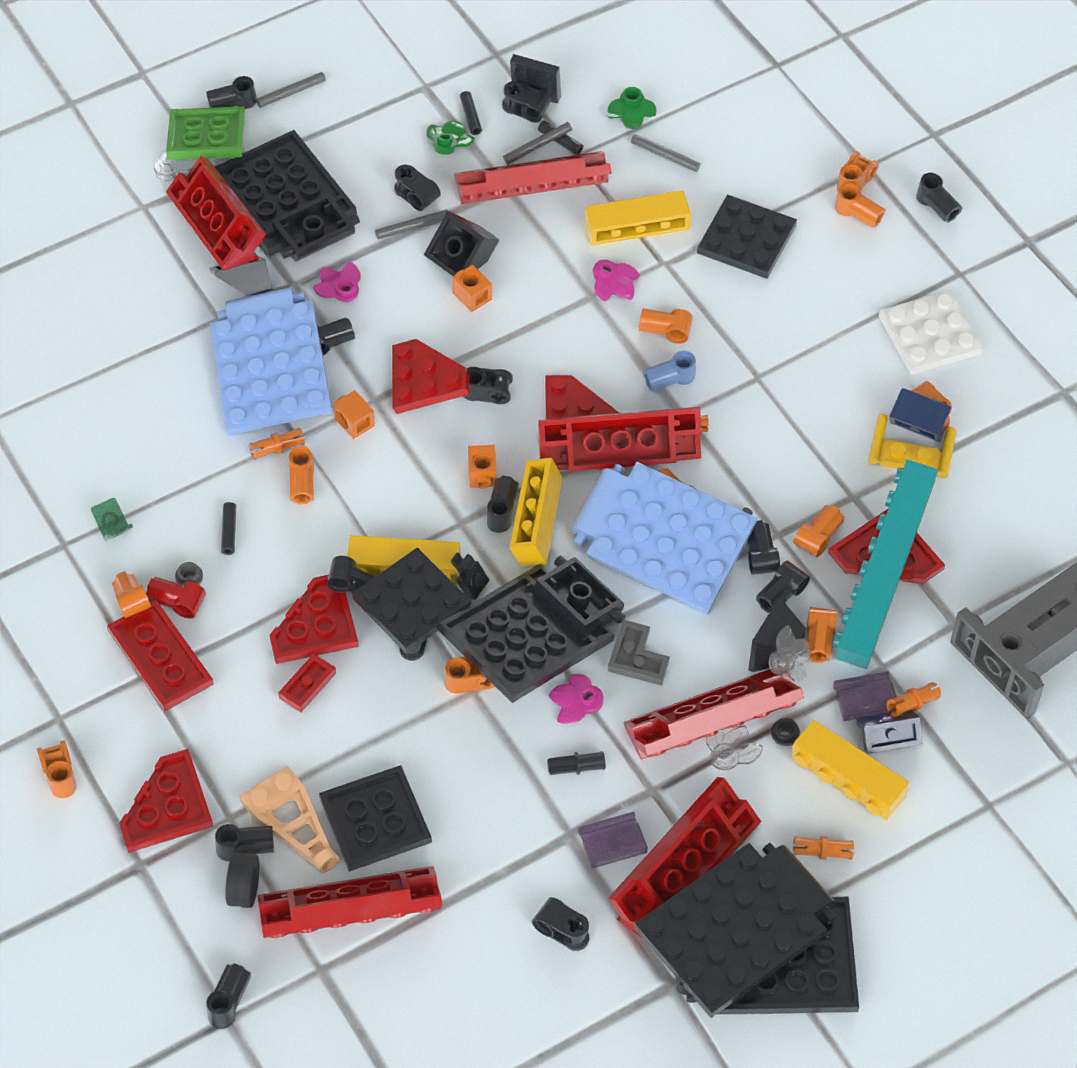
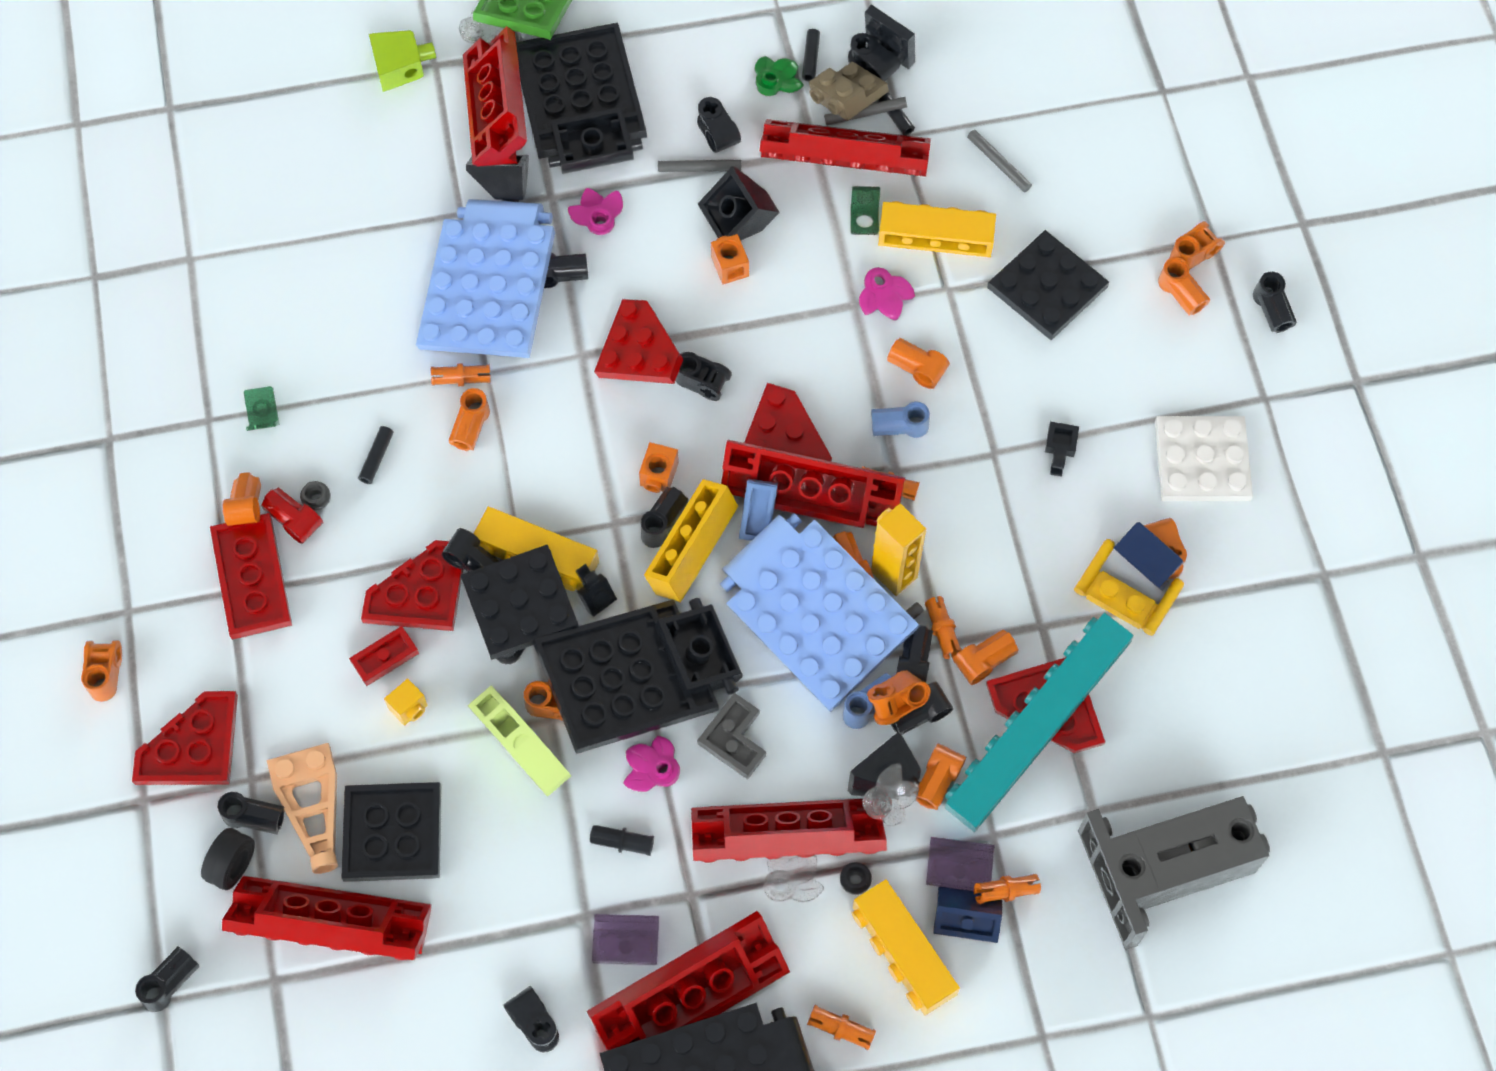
camera: 20 degrees right, 10 degrees up
orange brick [333,390,375,439] -> none
green plate [607,87,656,129] -> none
none -> lime torso [369,30,437,92]
none -> yellow plate [384,678,428,726]
none -> yellowish green slope [467,685,571,797]
none -> medium blue tile [739,478,778,541]
none -> dark tan plate [809,62,889,121]
none -> medium blue piece [843,673,893,729]
none -> clear green bracket [850,186,880,235]
none -> orange piece [867,671,931,725]
none -> yellow brick [871,503,927,596]
none -> orange pin [925,596,962,659]
none -> black plate [1045,421,1079,477]

